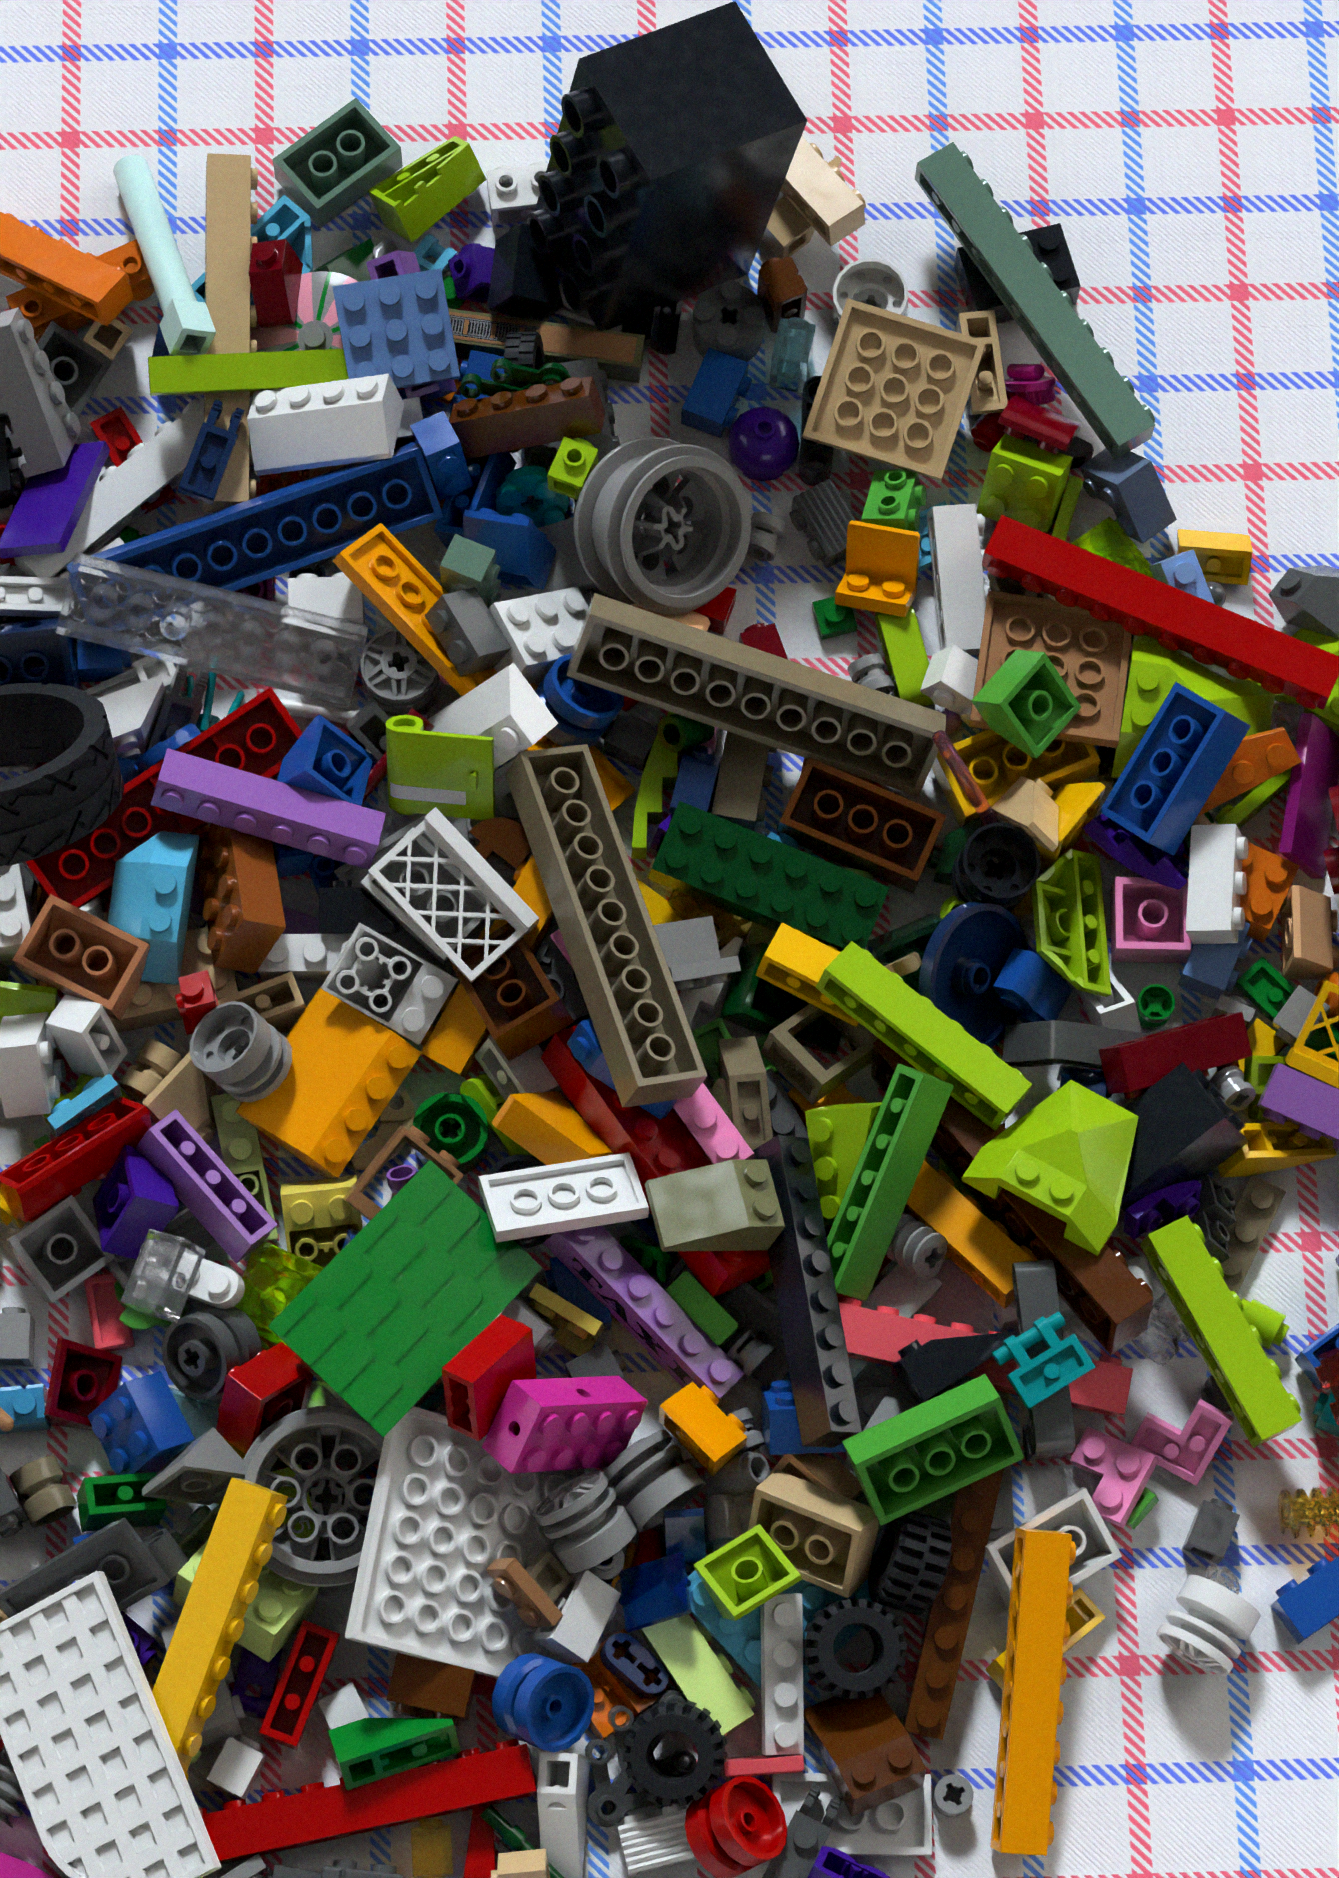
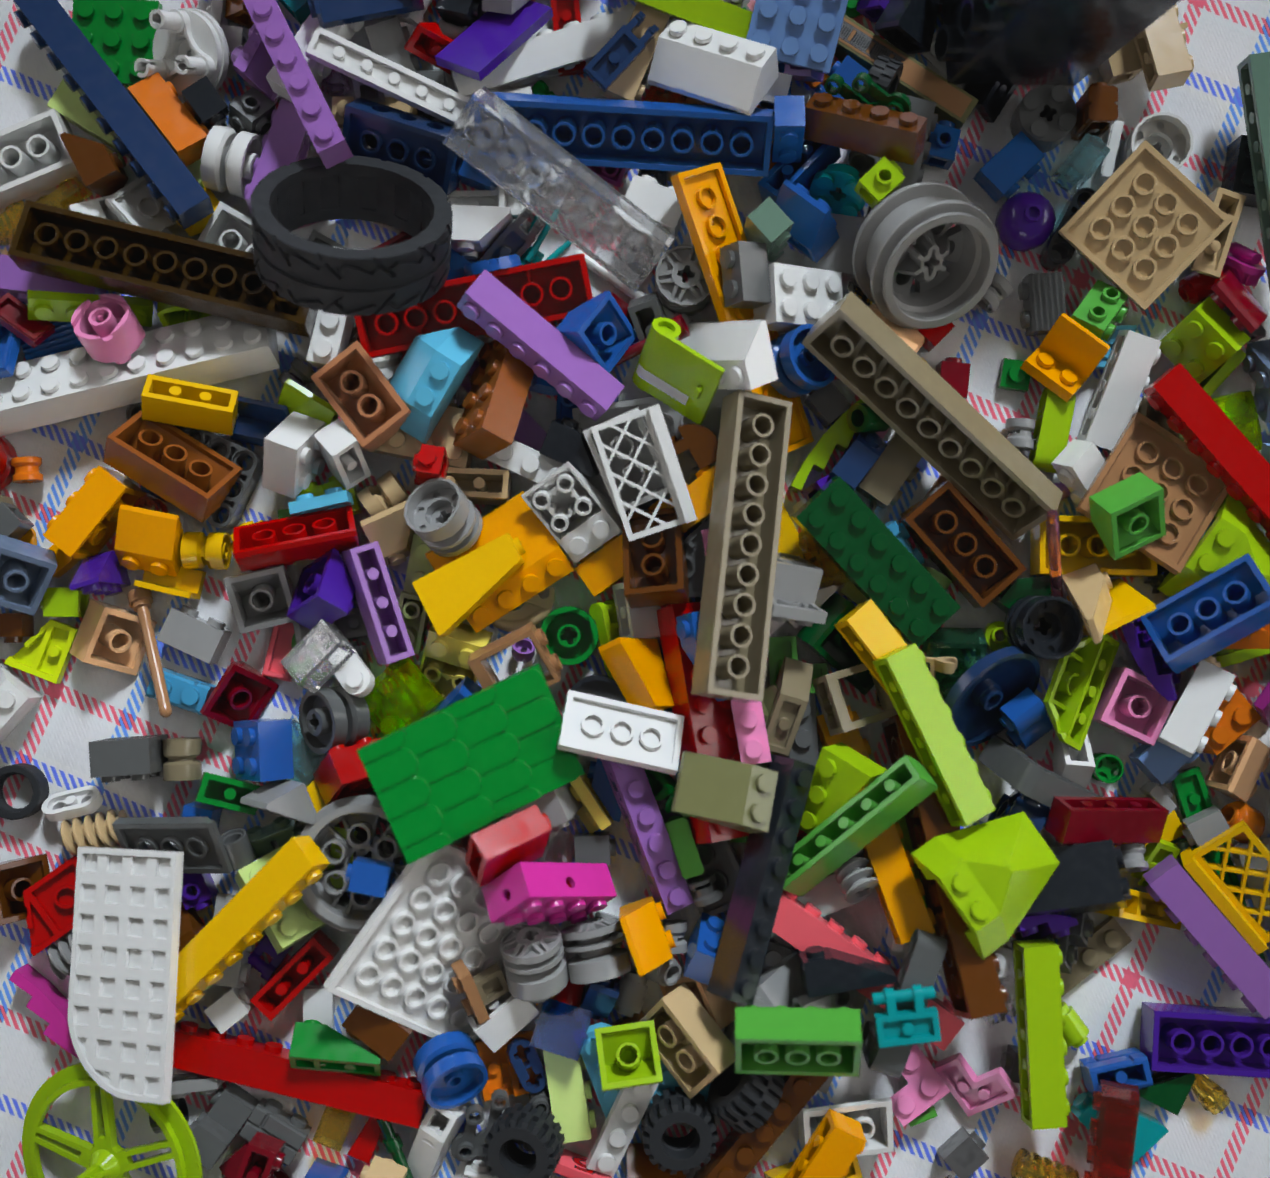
camera: 25 degrees right, 15 degrees up
none -> blue brick [345,856,395,898]
none -> yellow slope [412,533,526,638]
none -> blue brick [923,120,961,170]
none -> white tile [1092,120,1124,186]

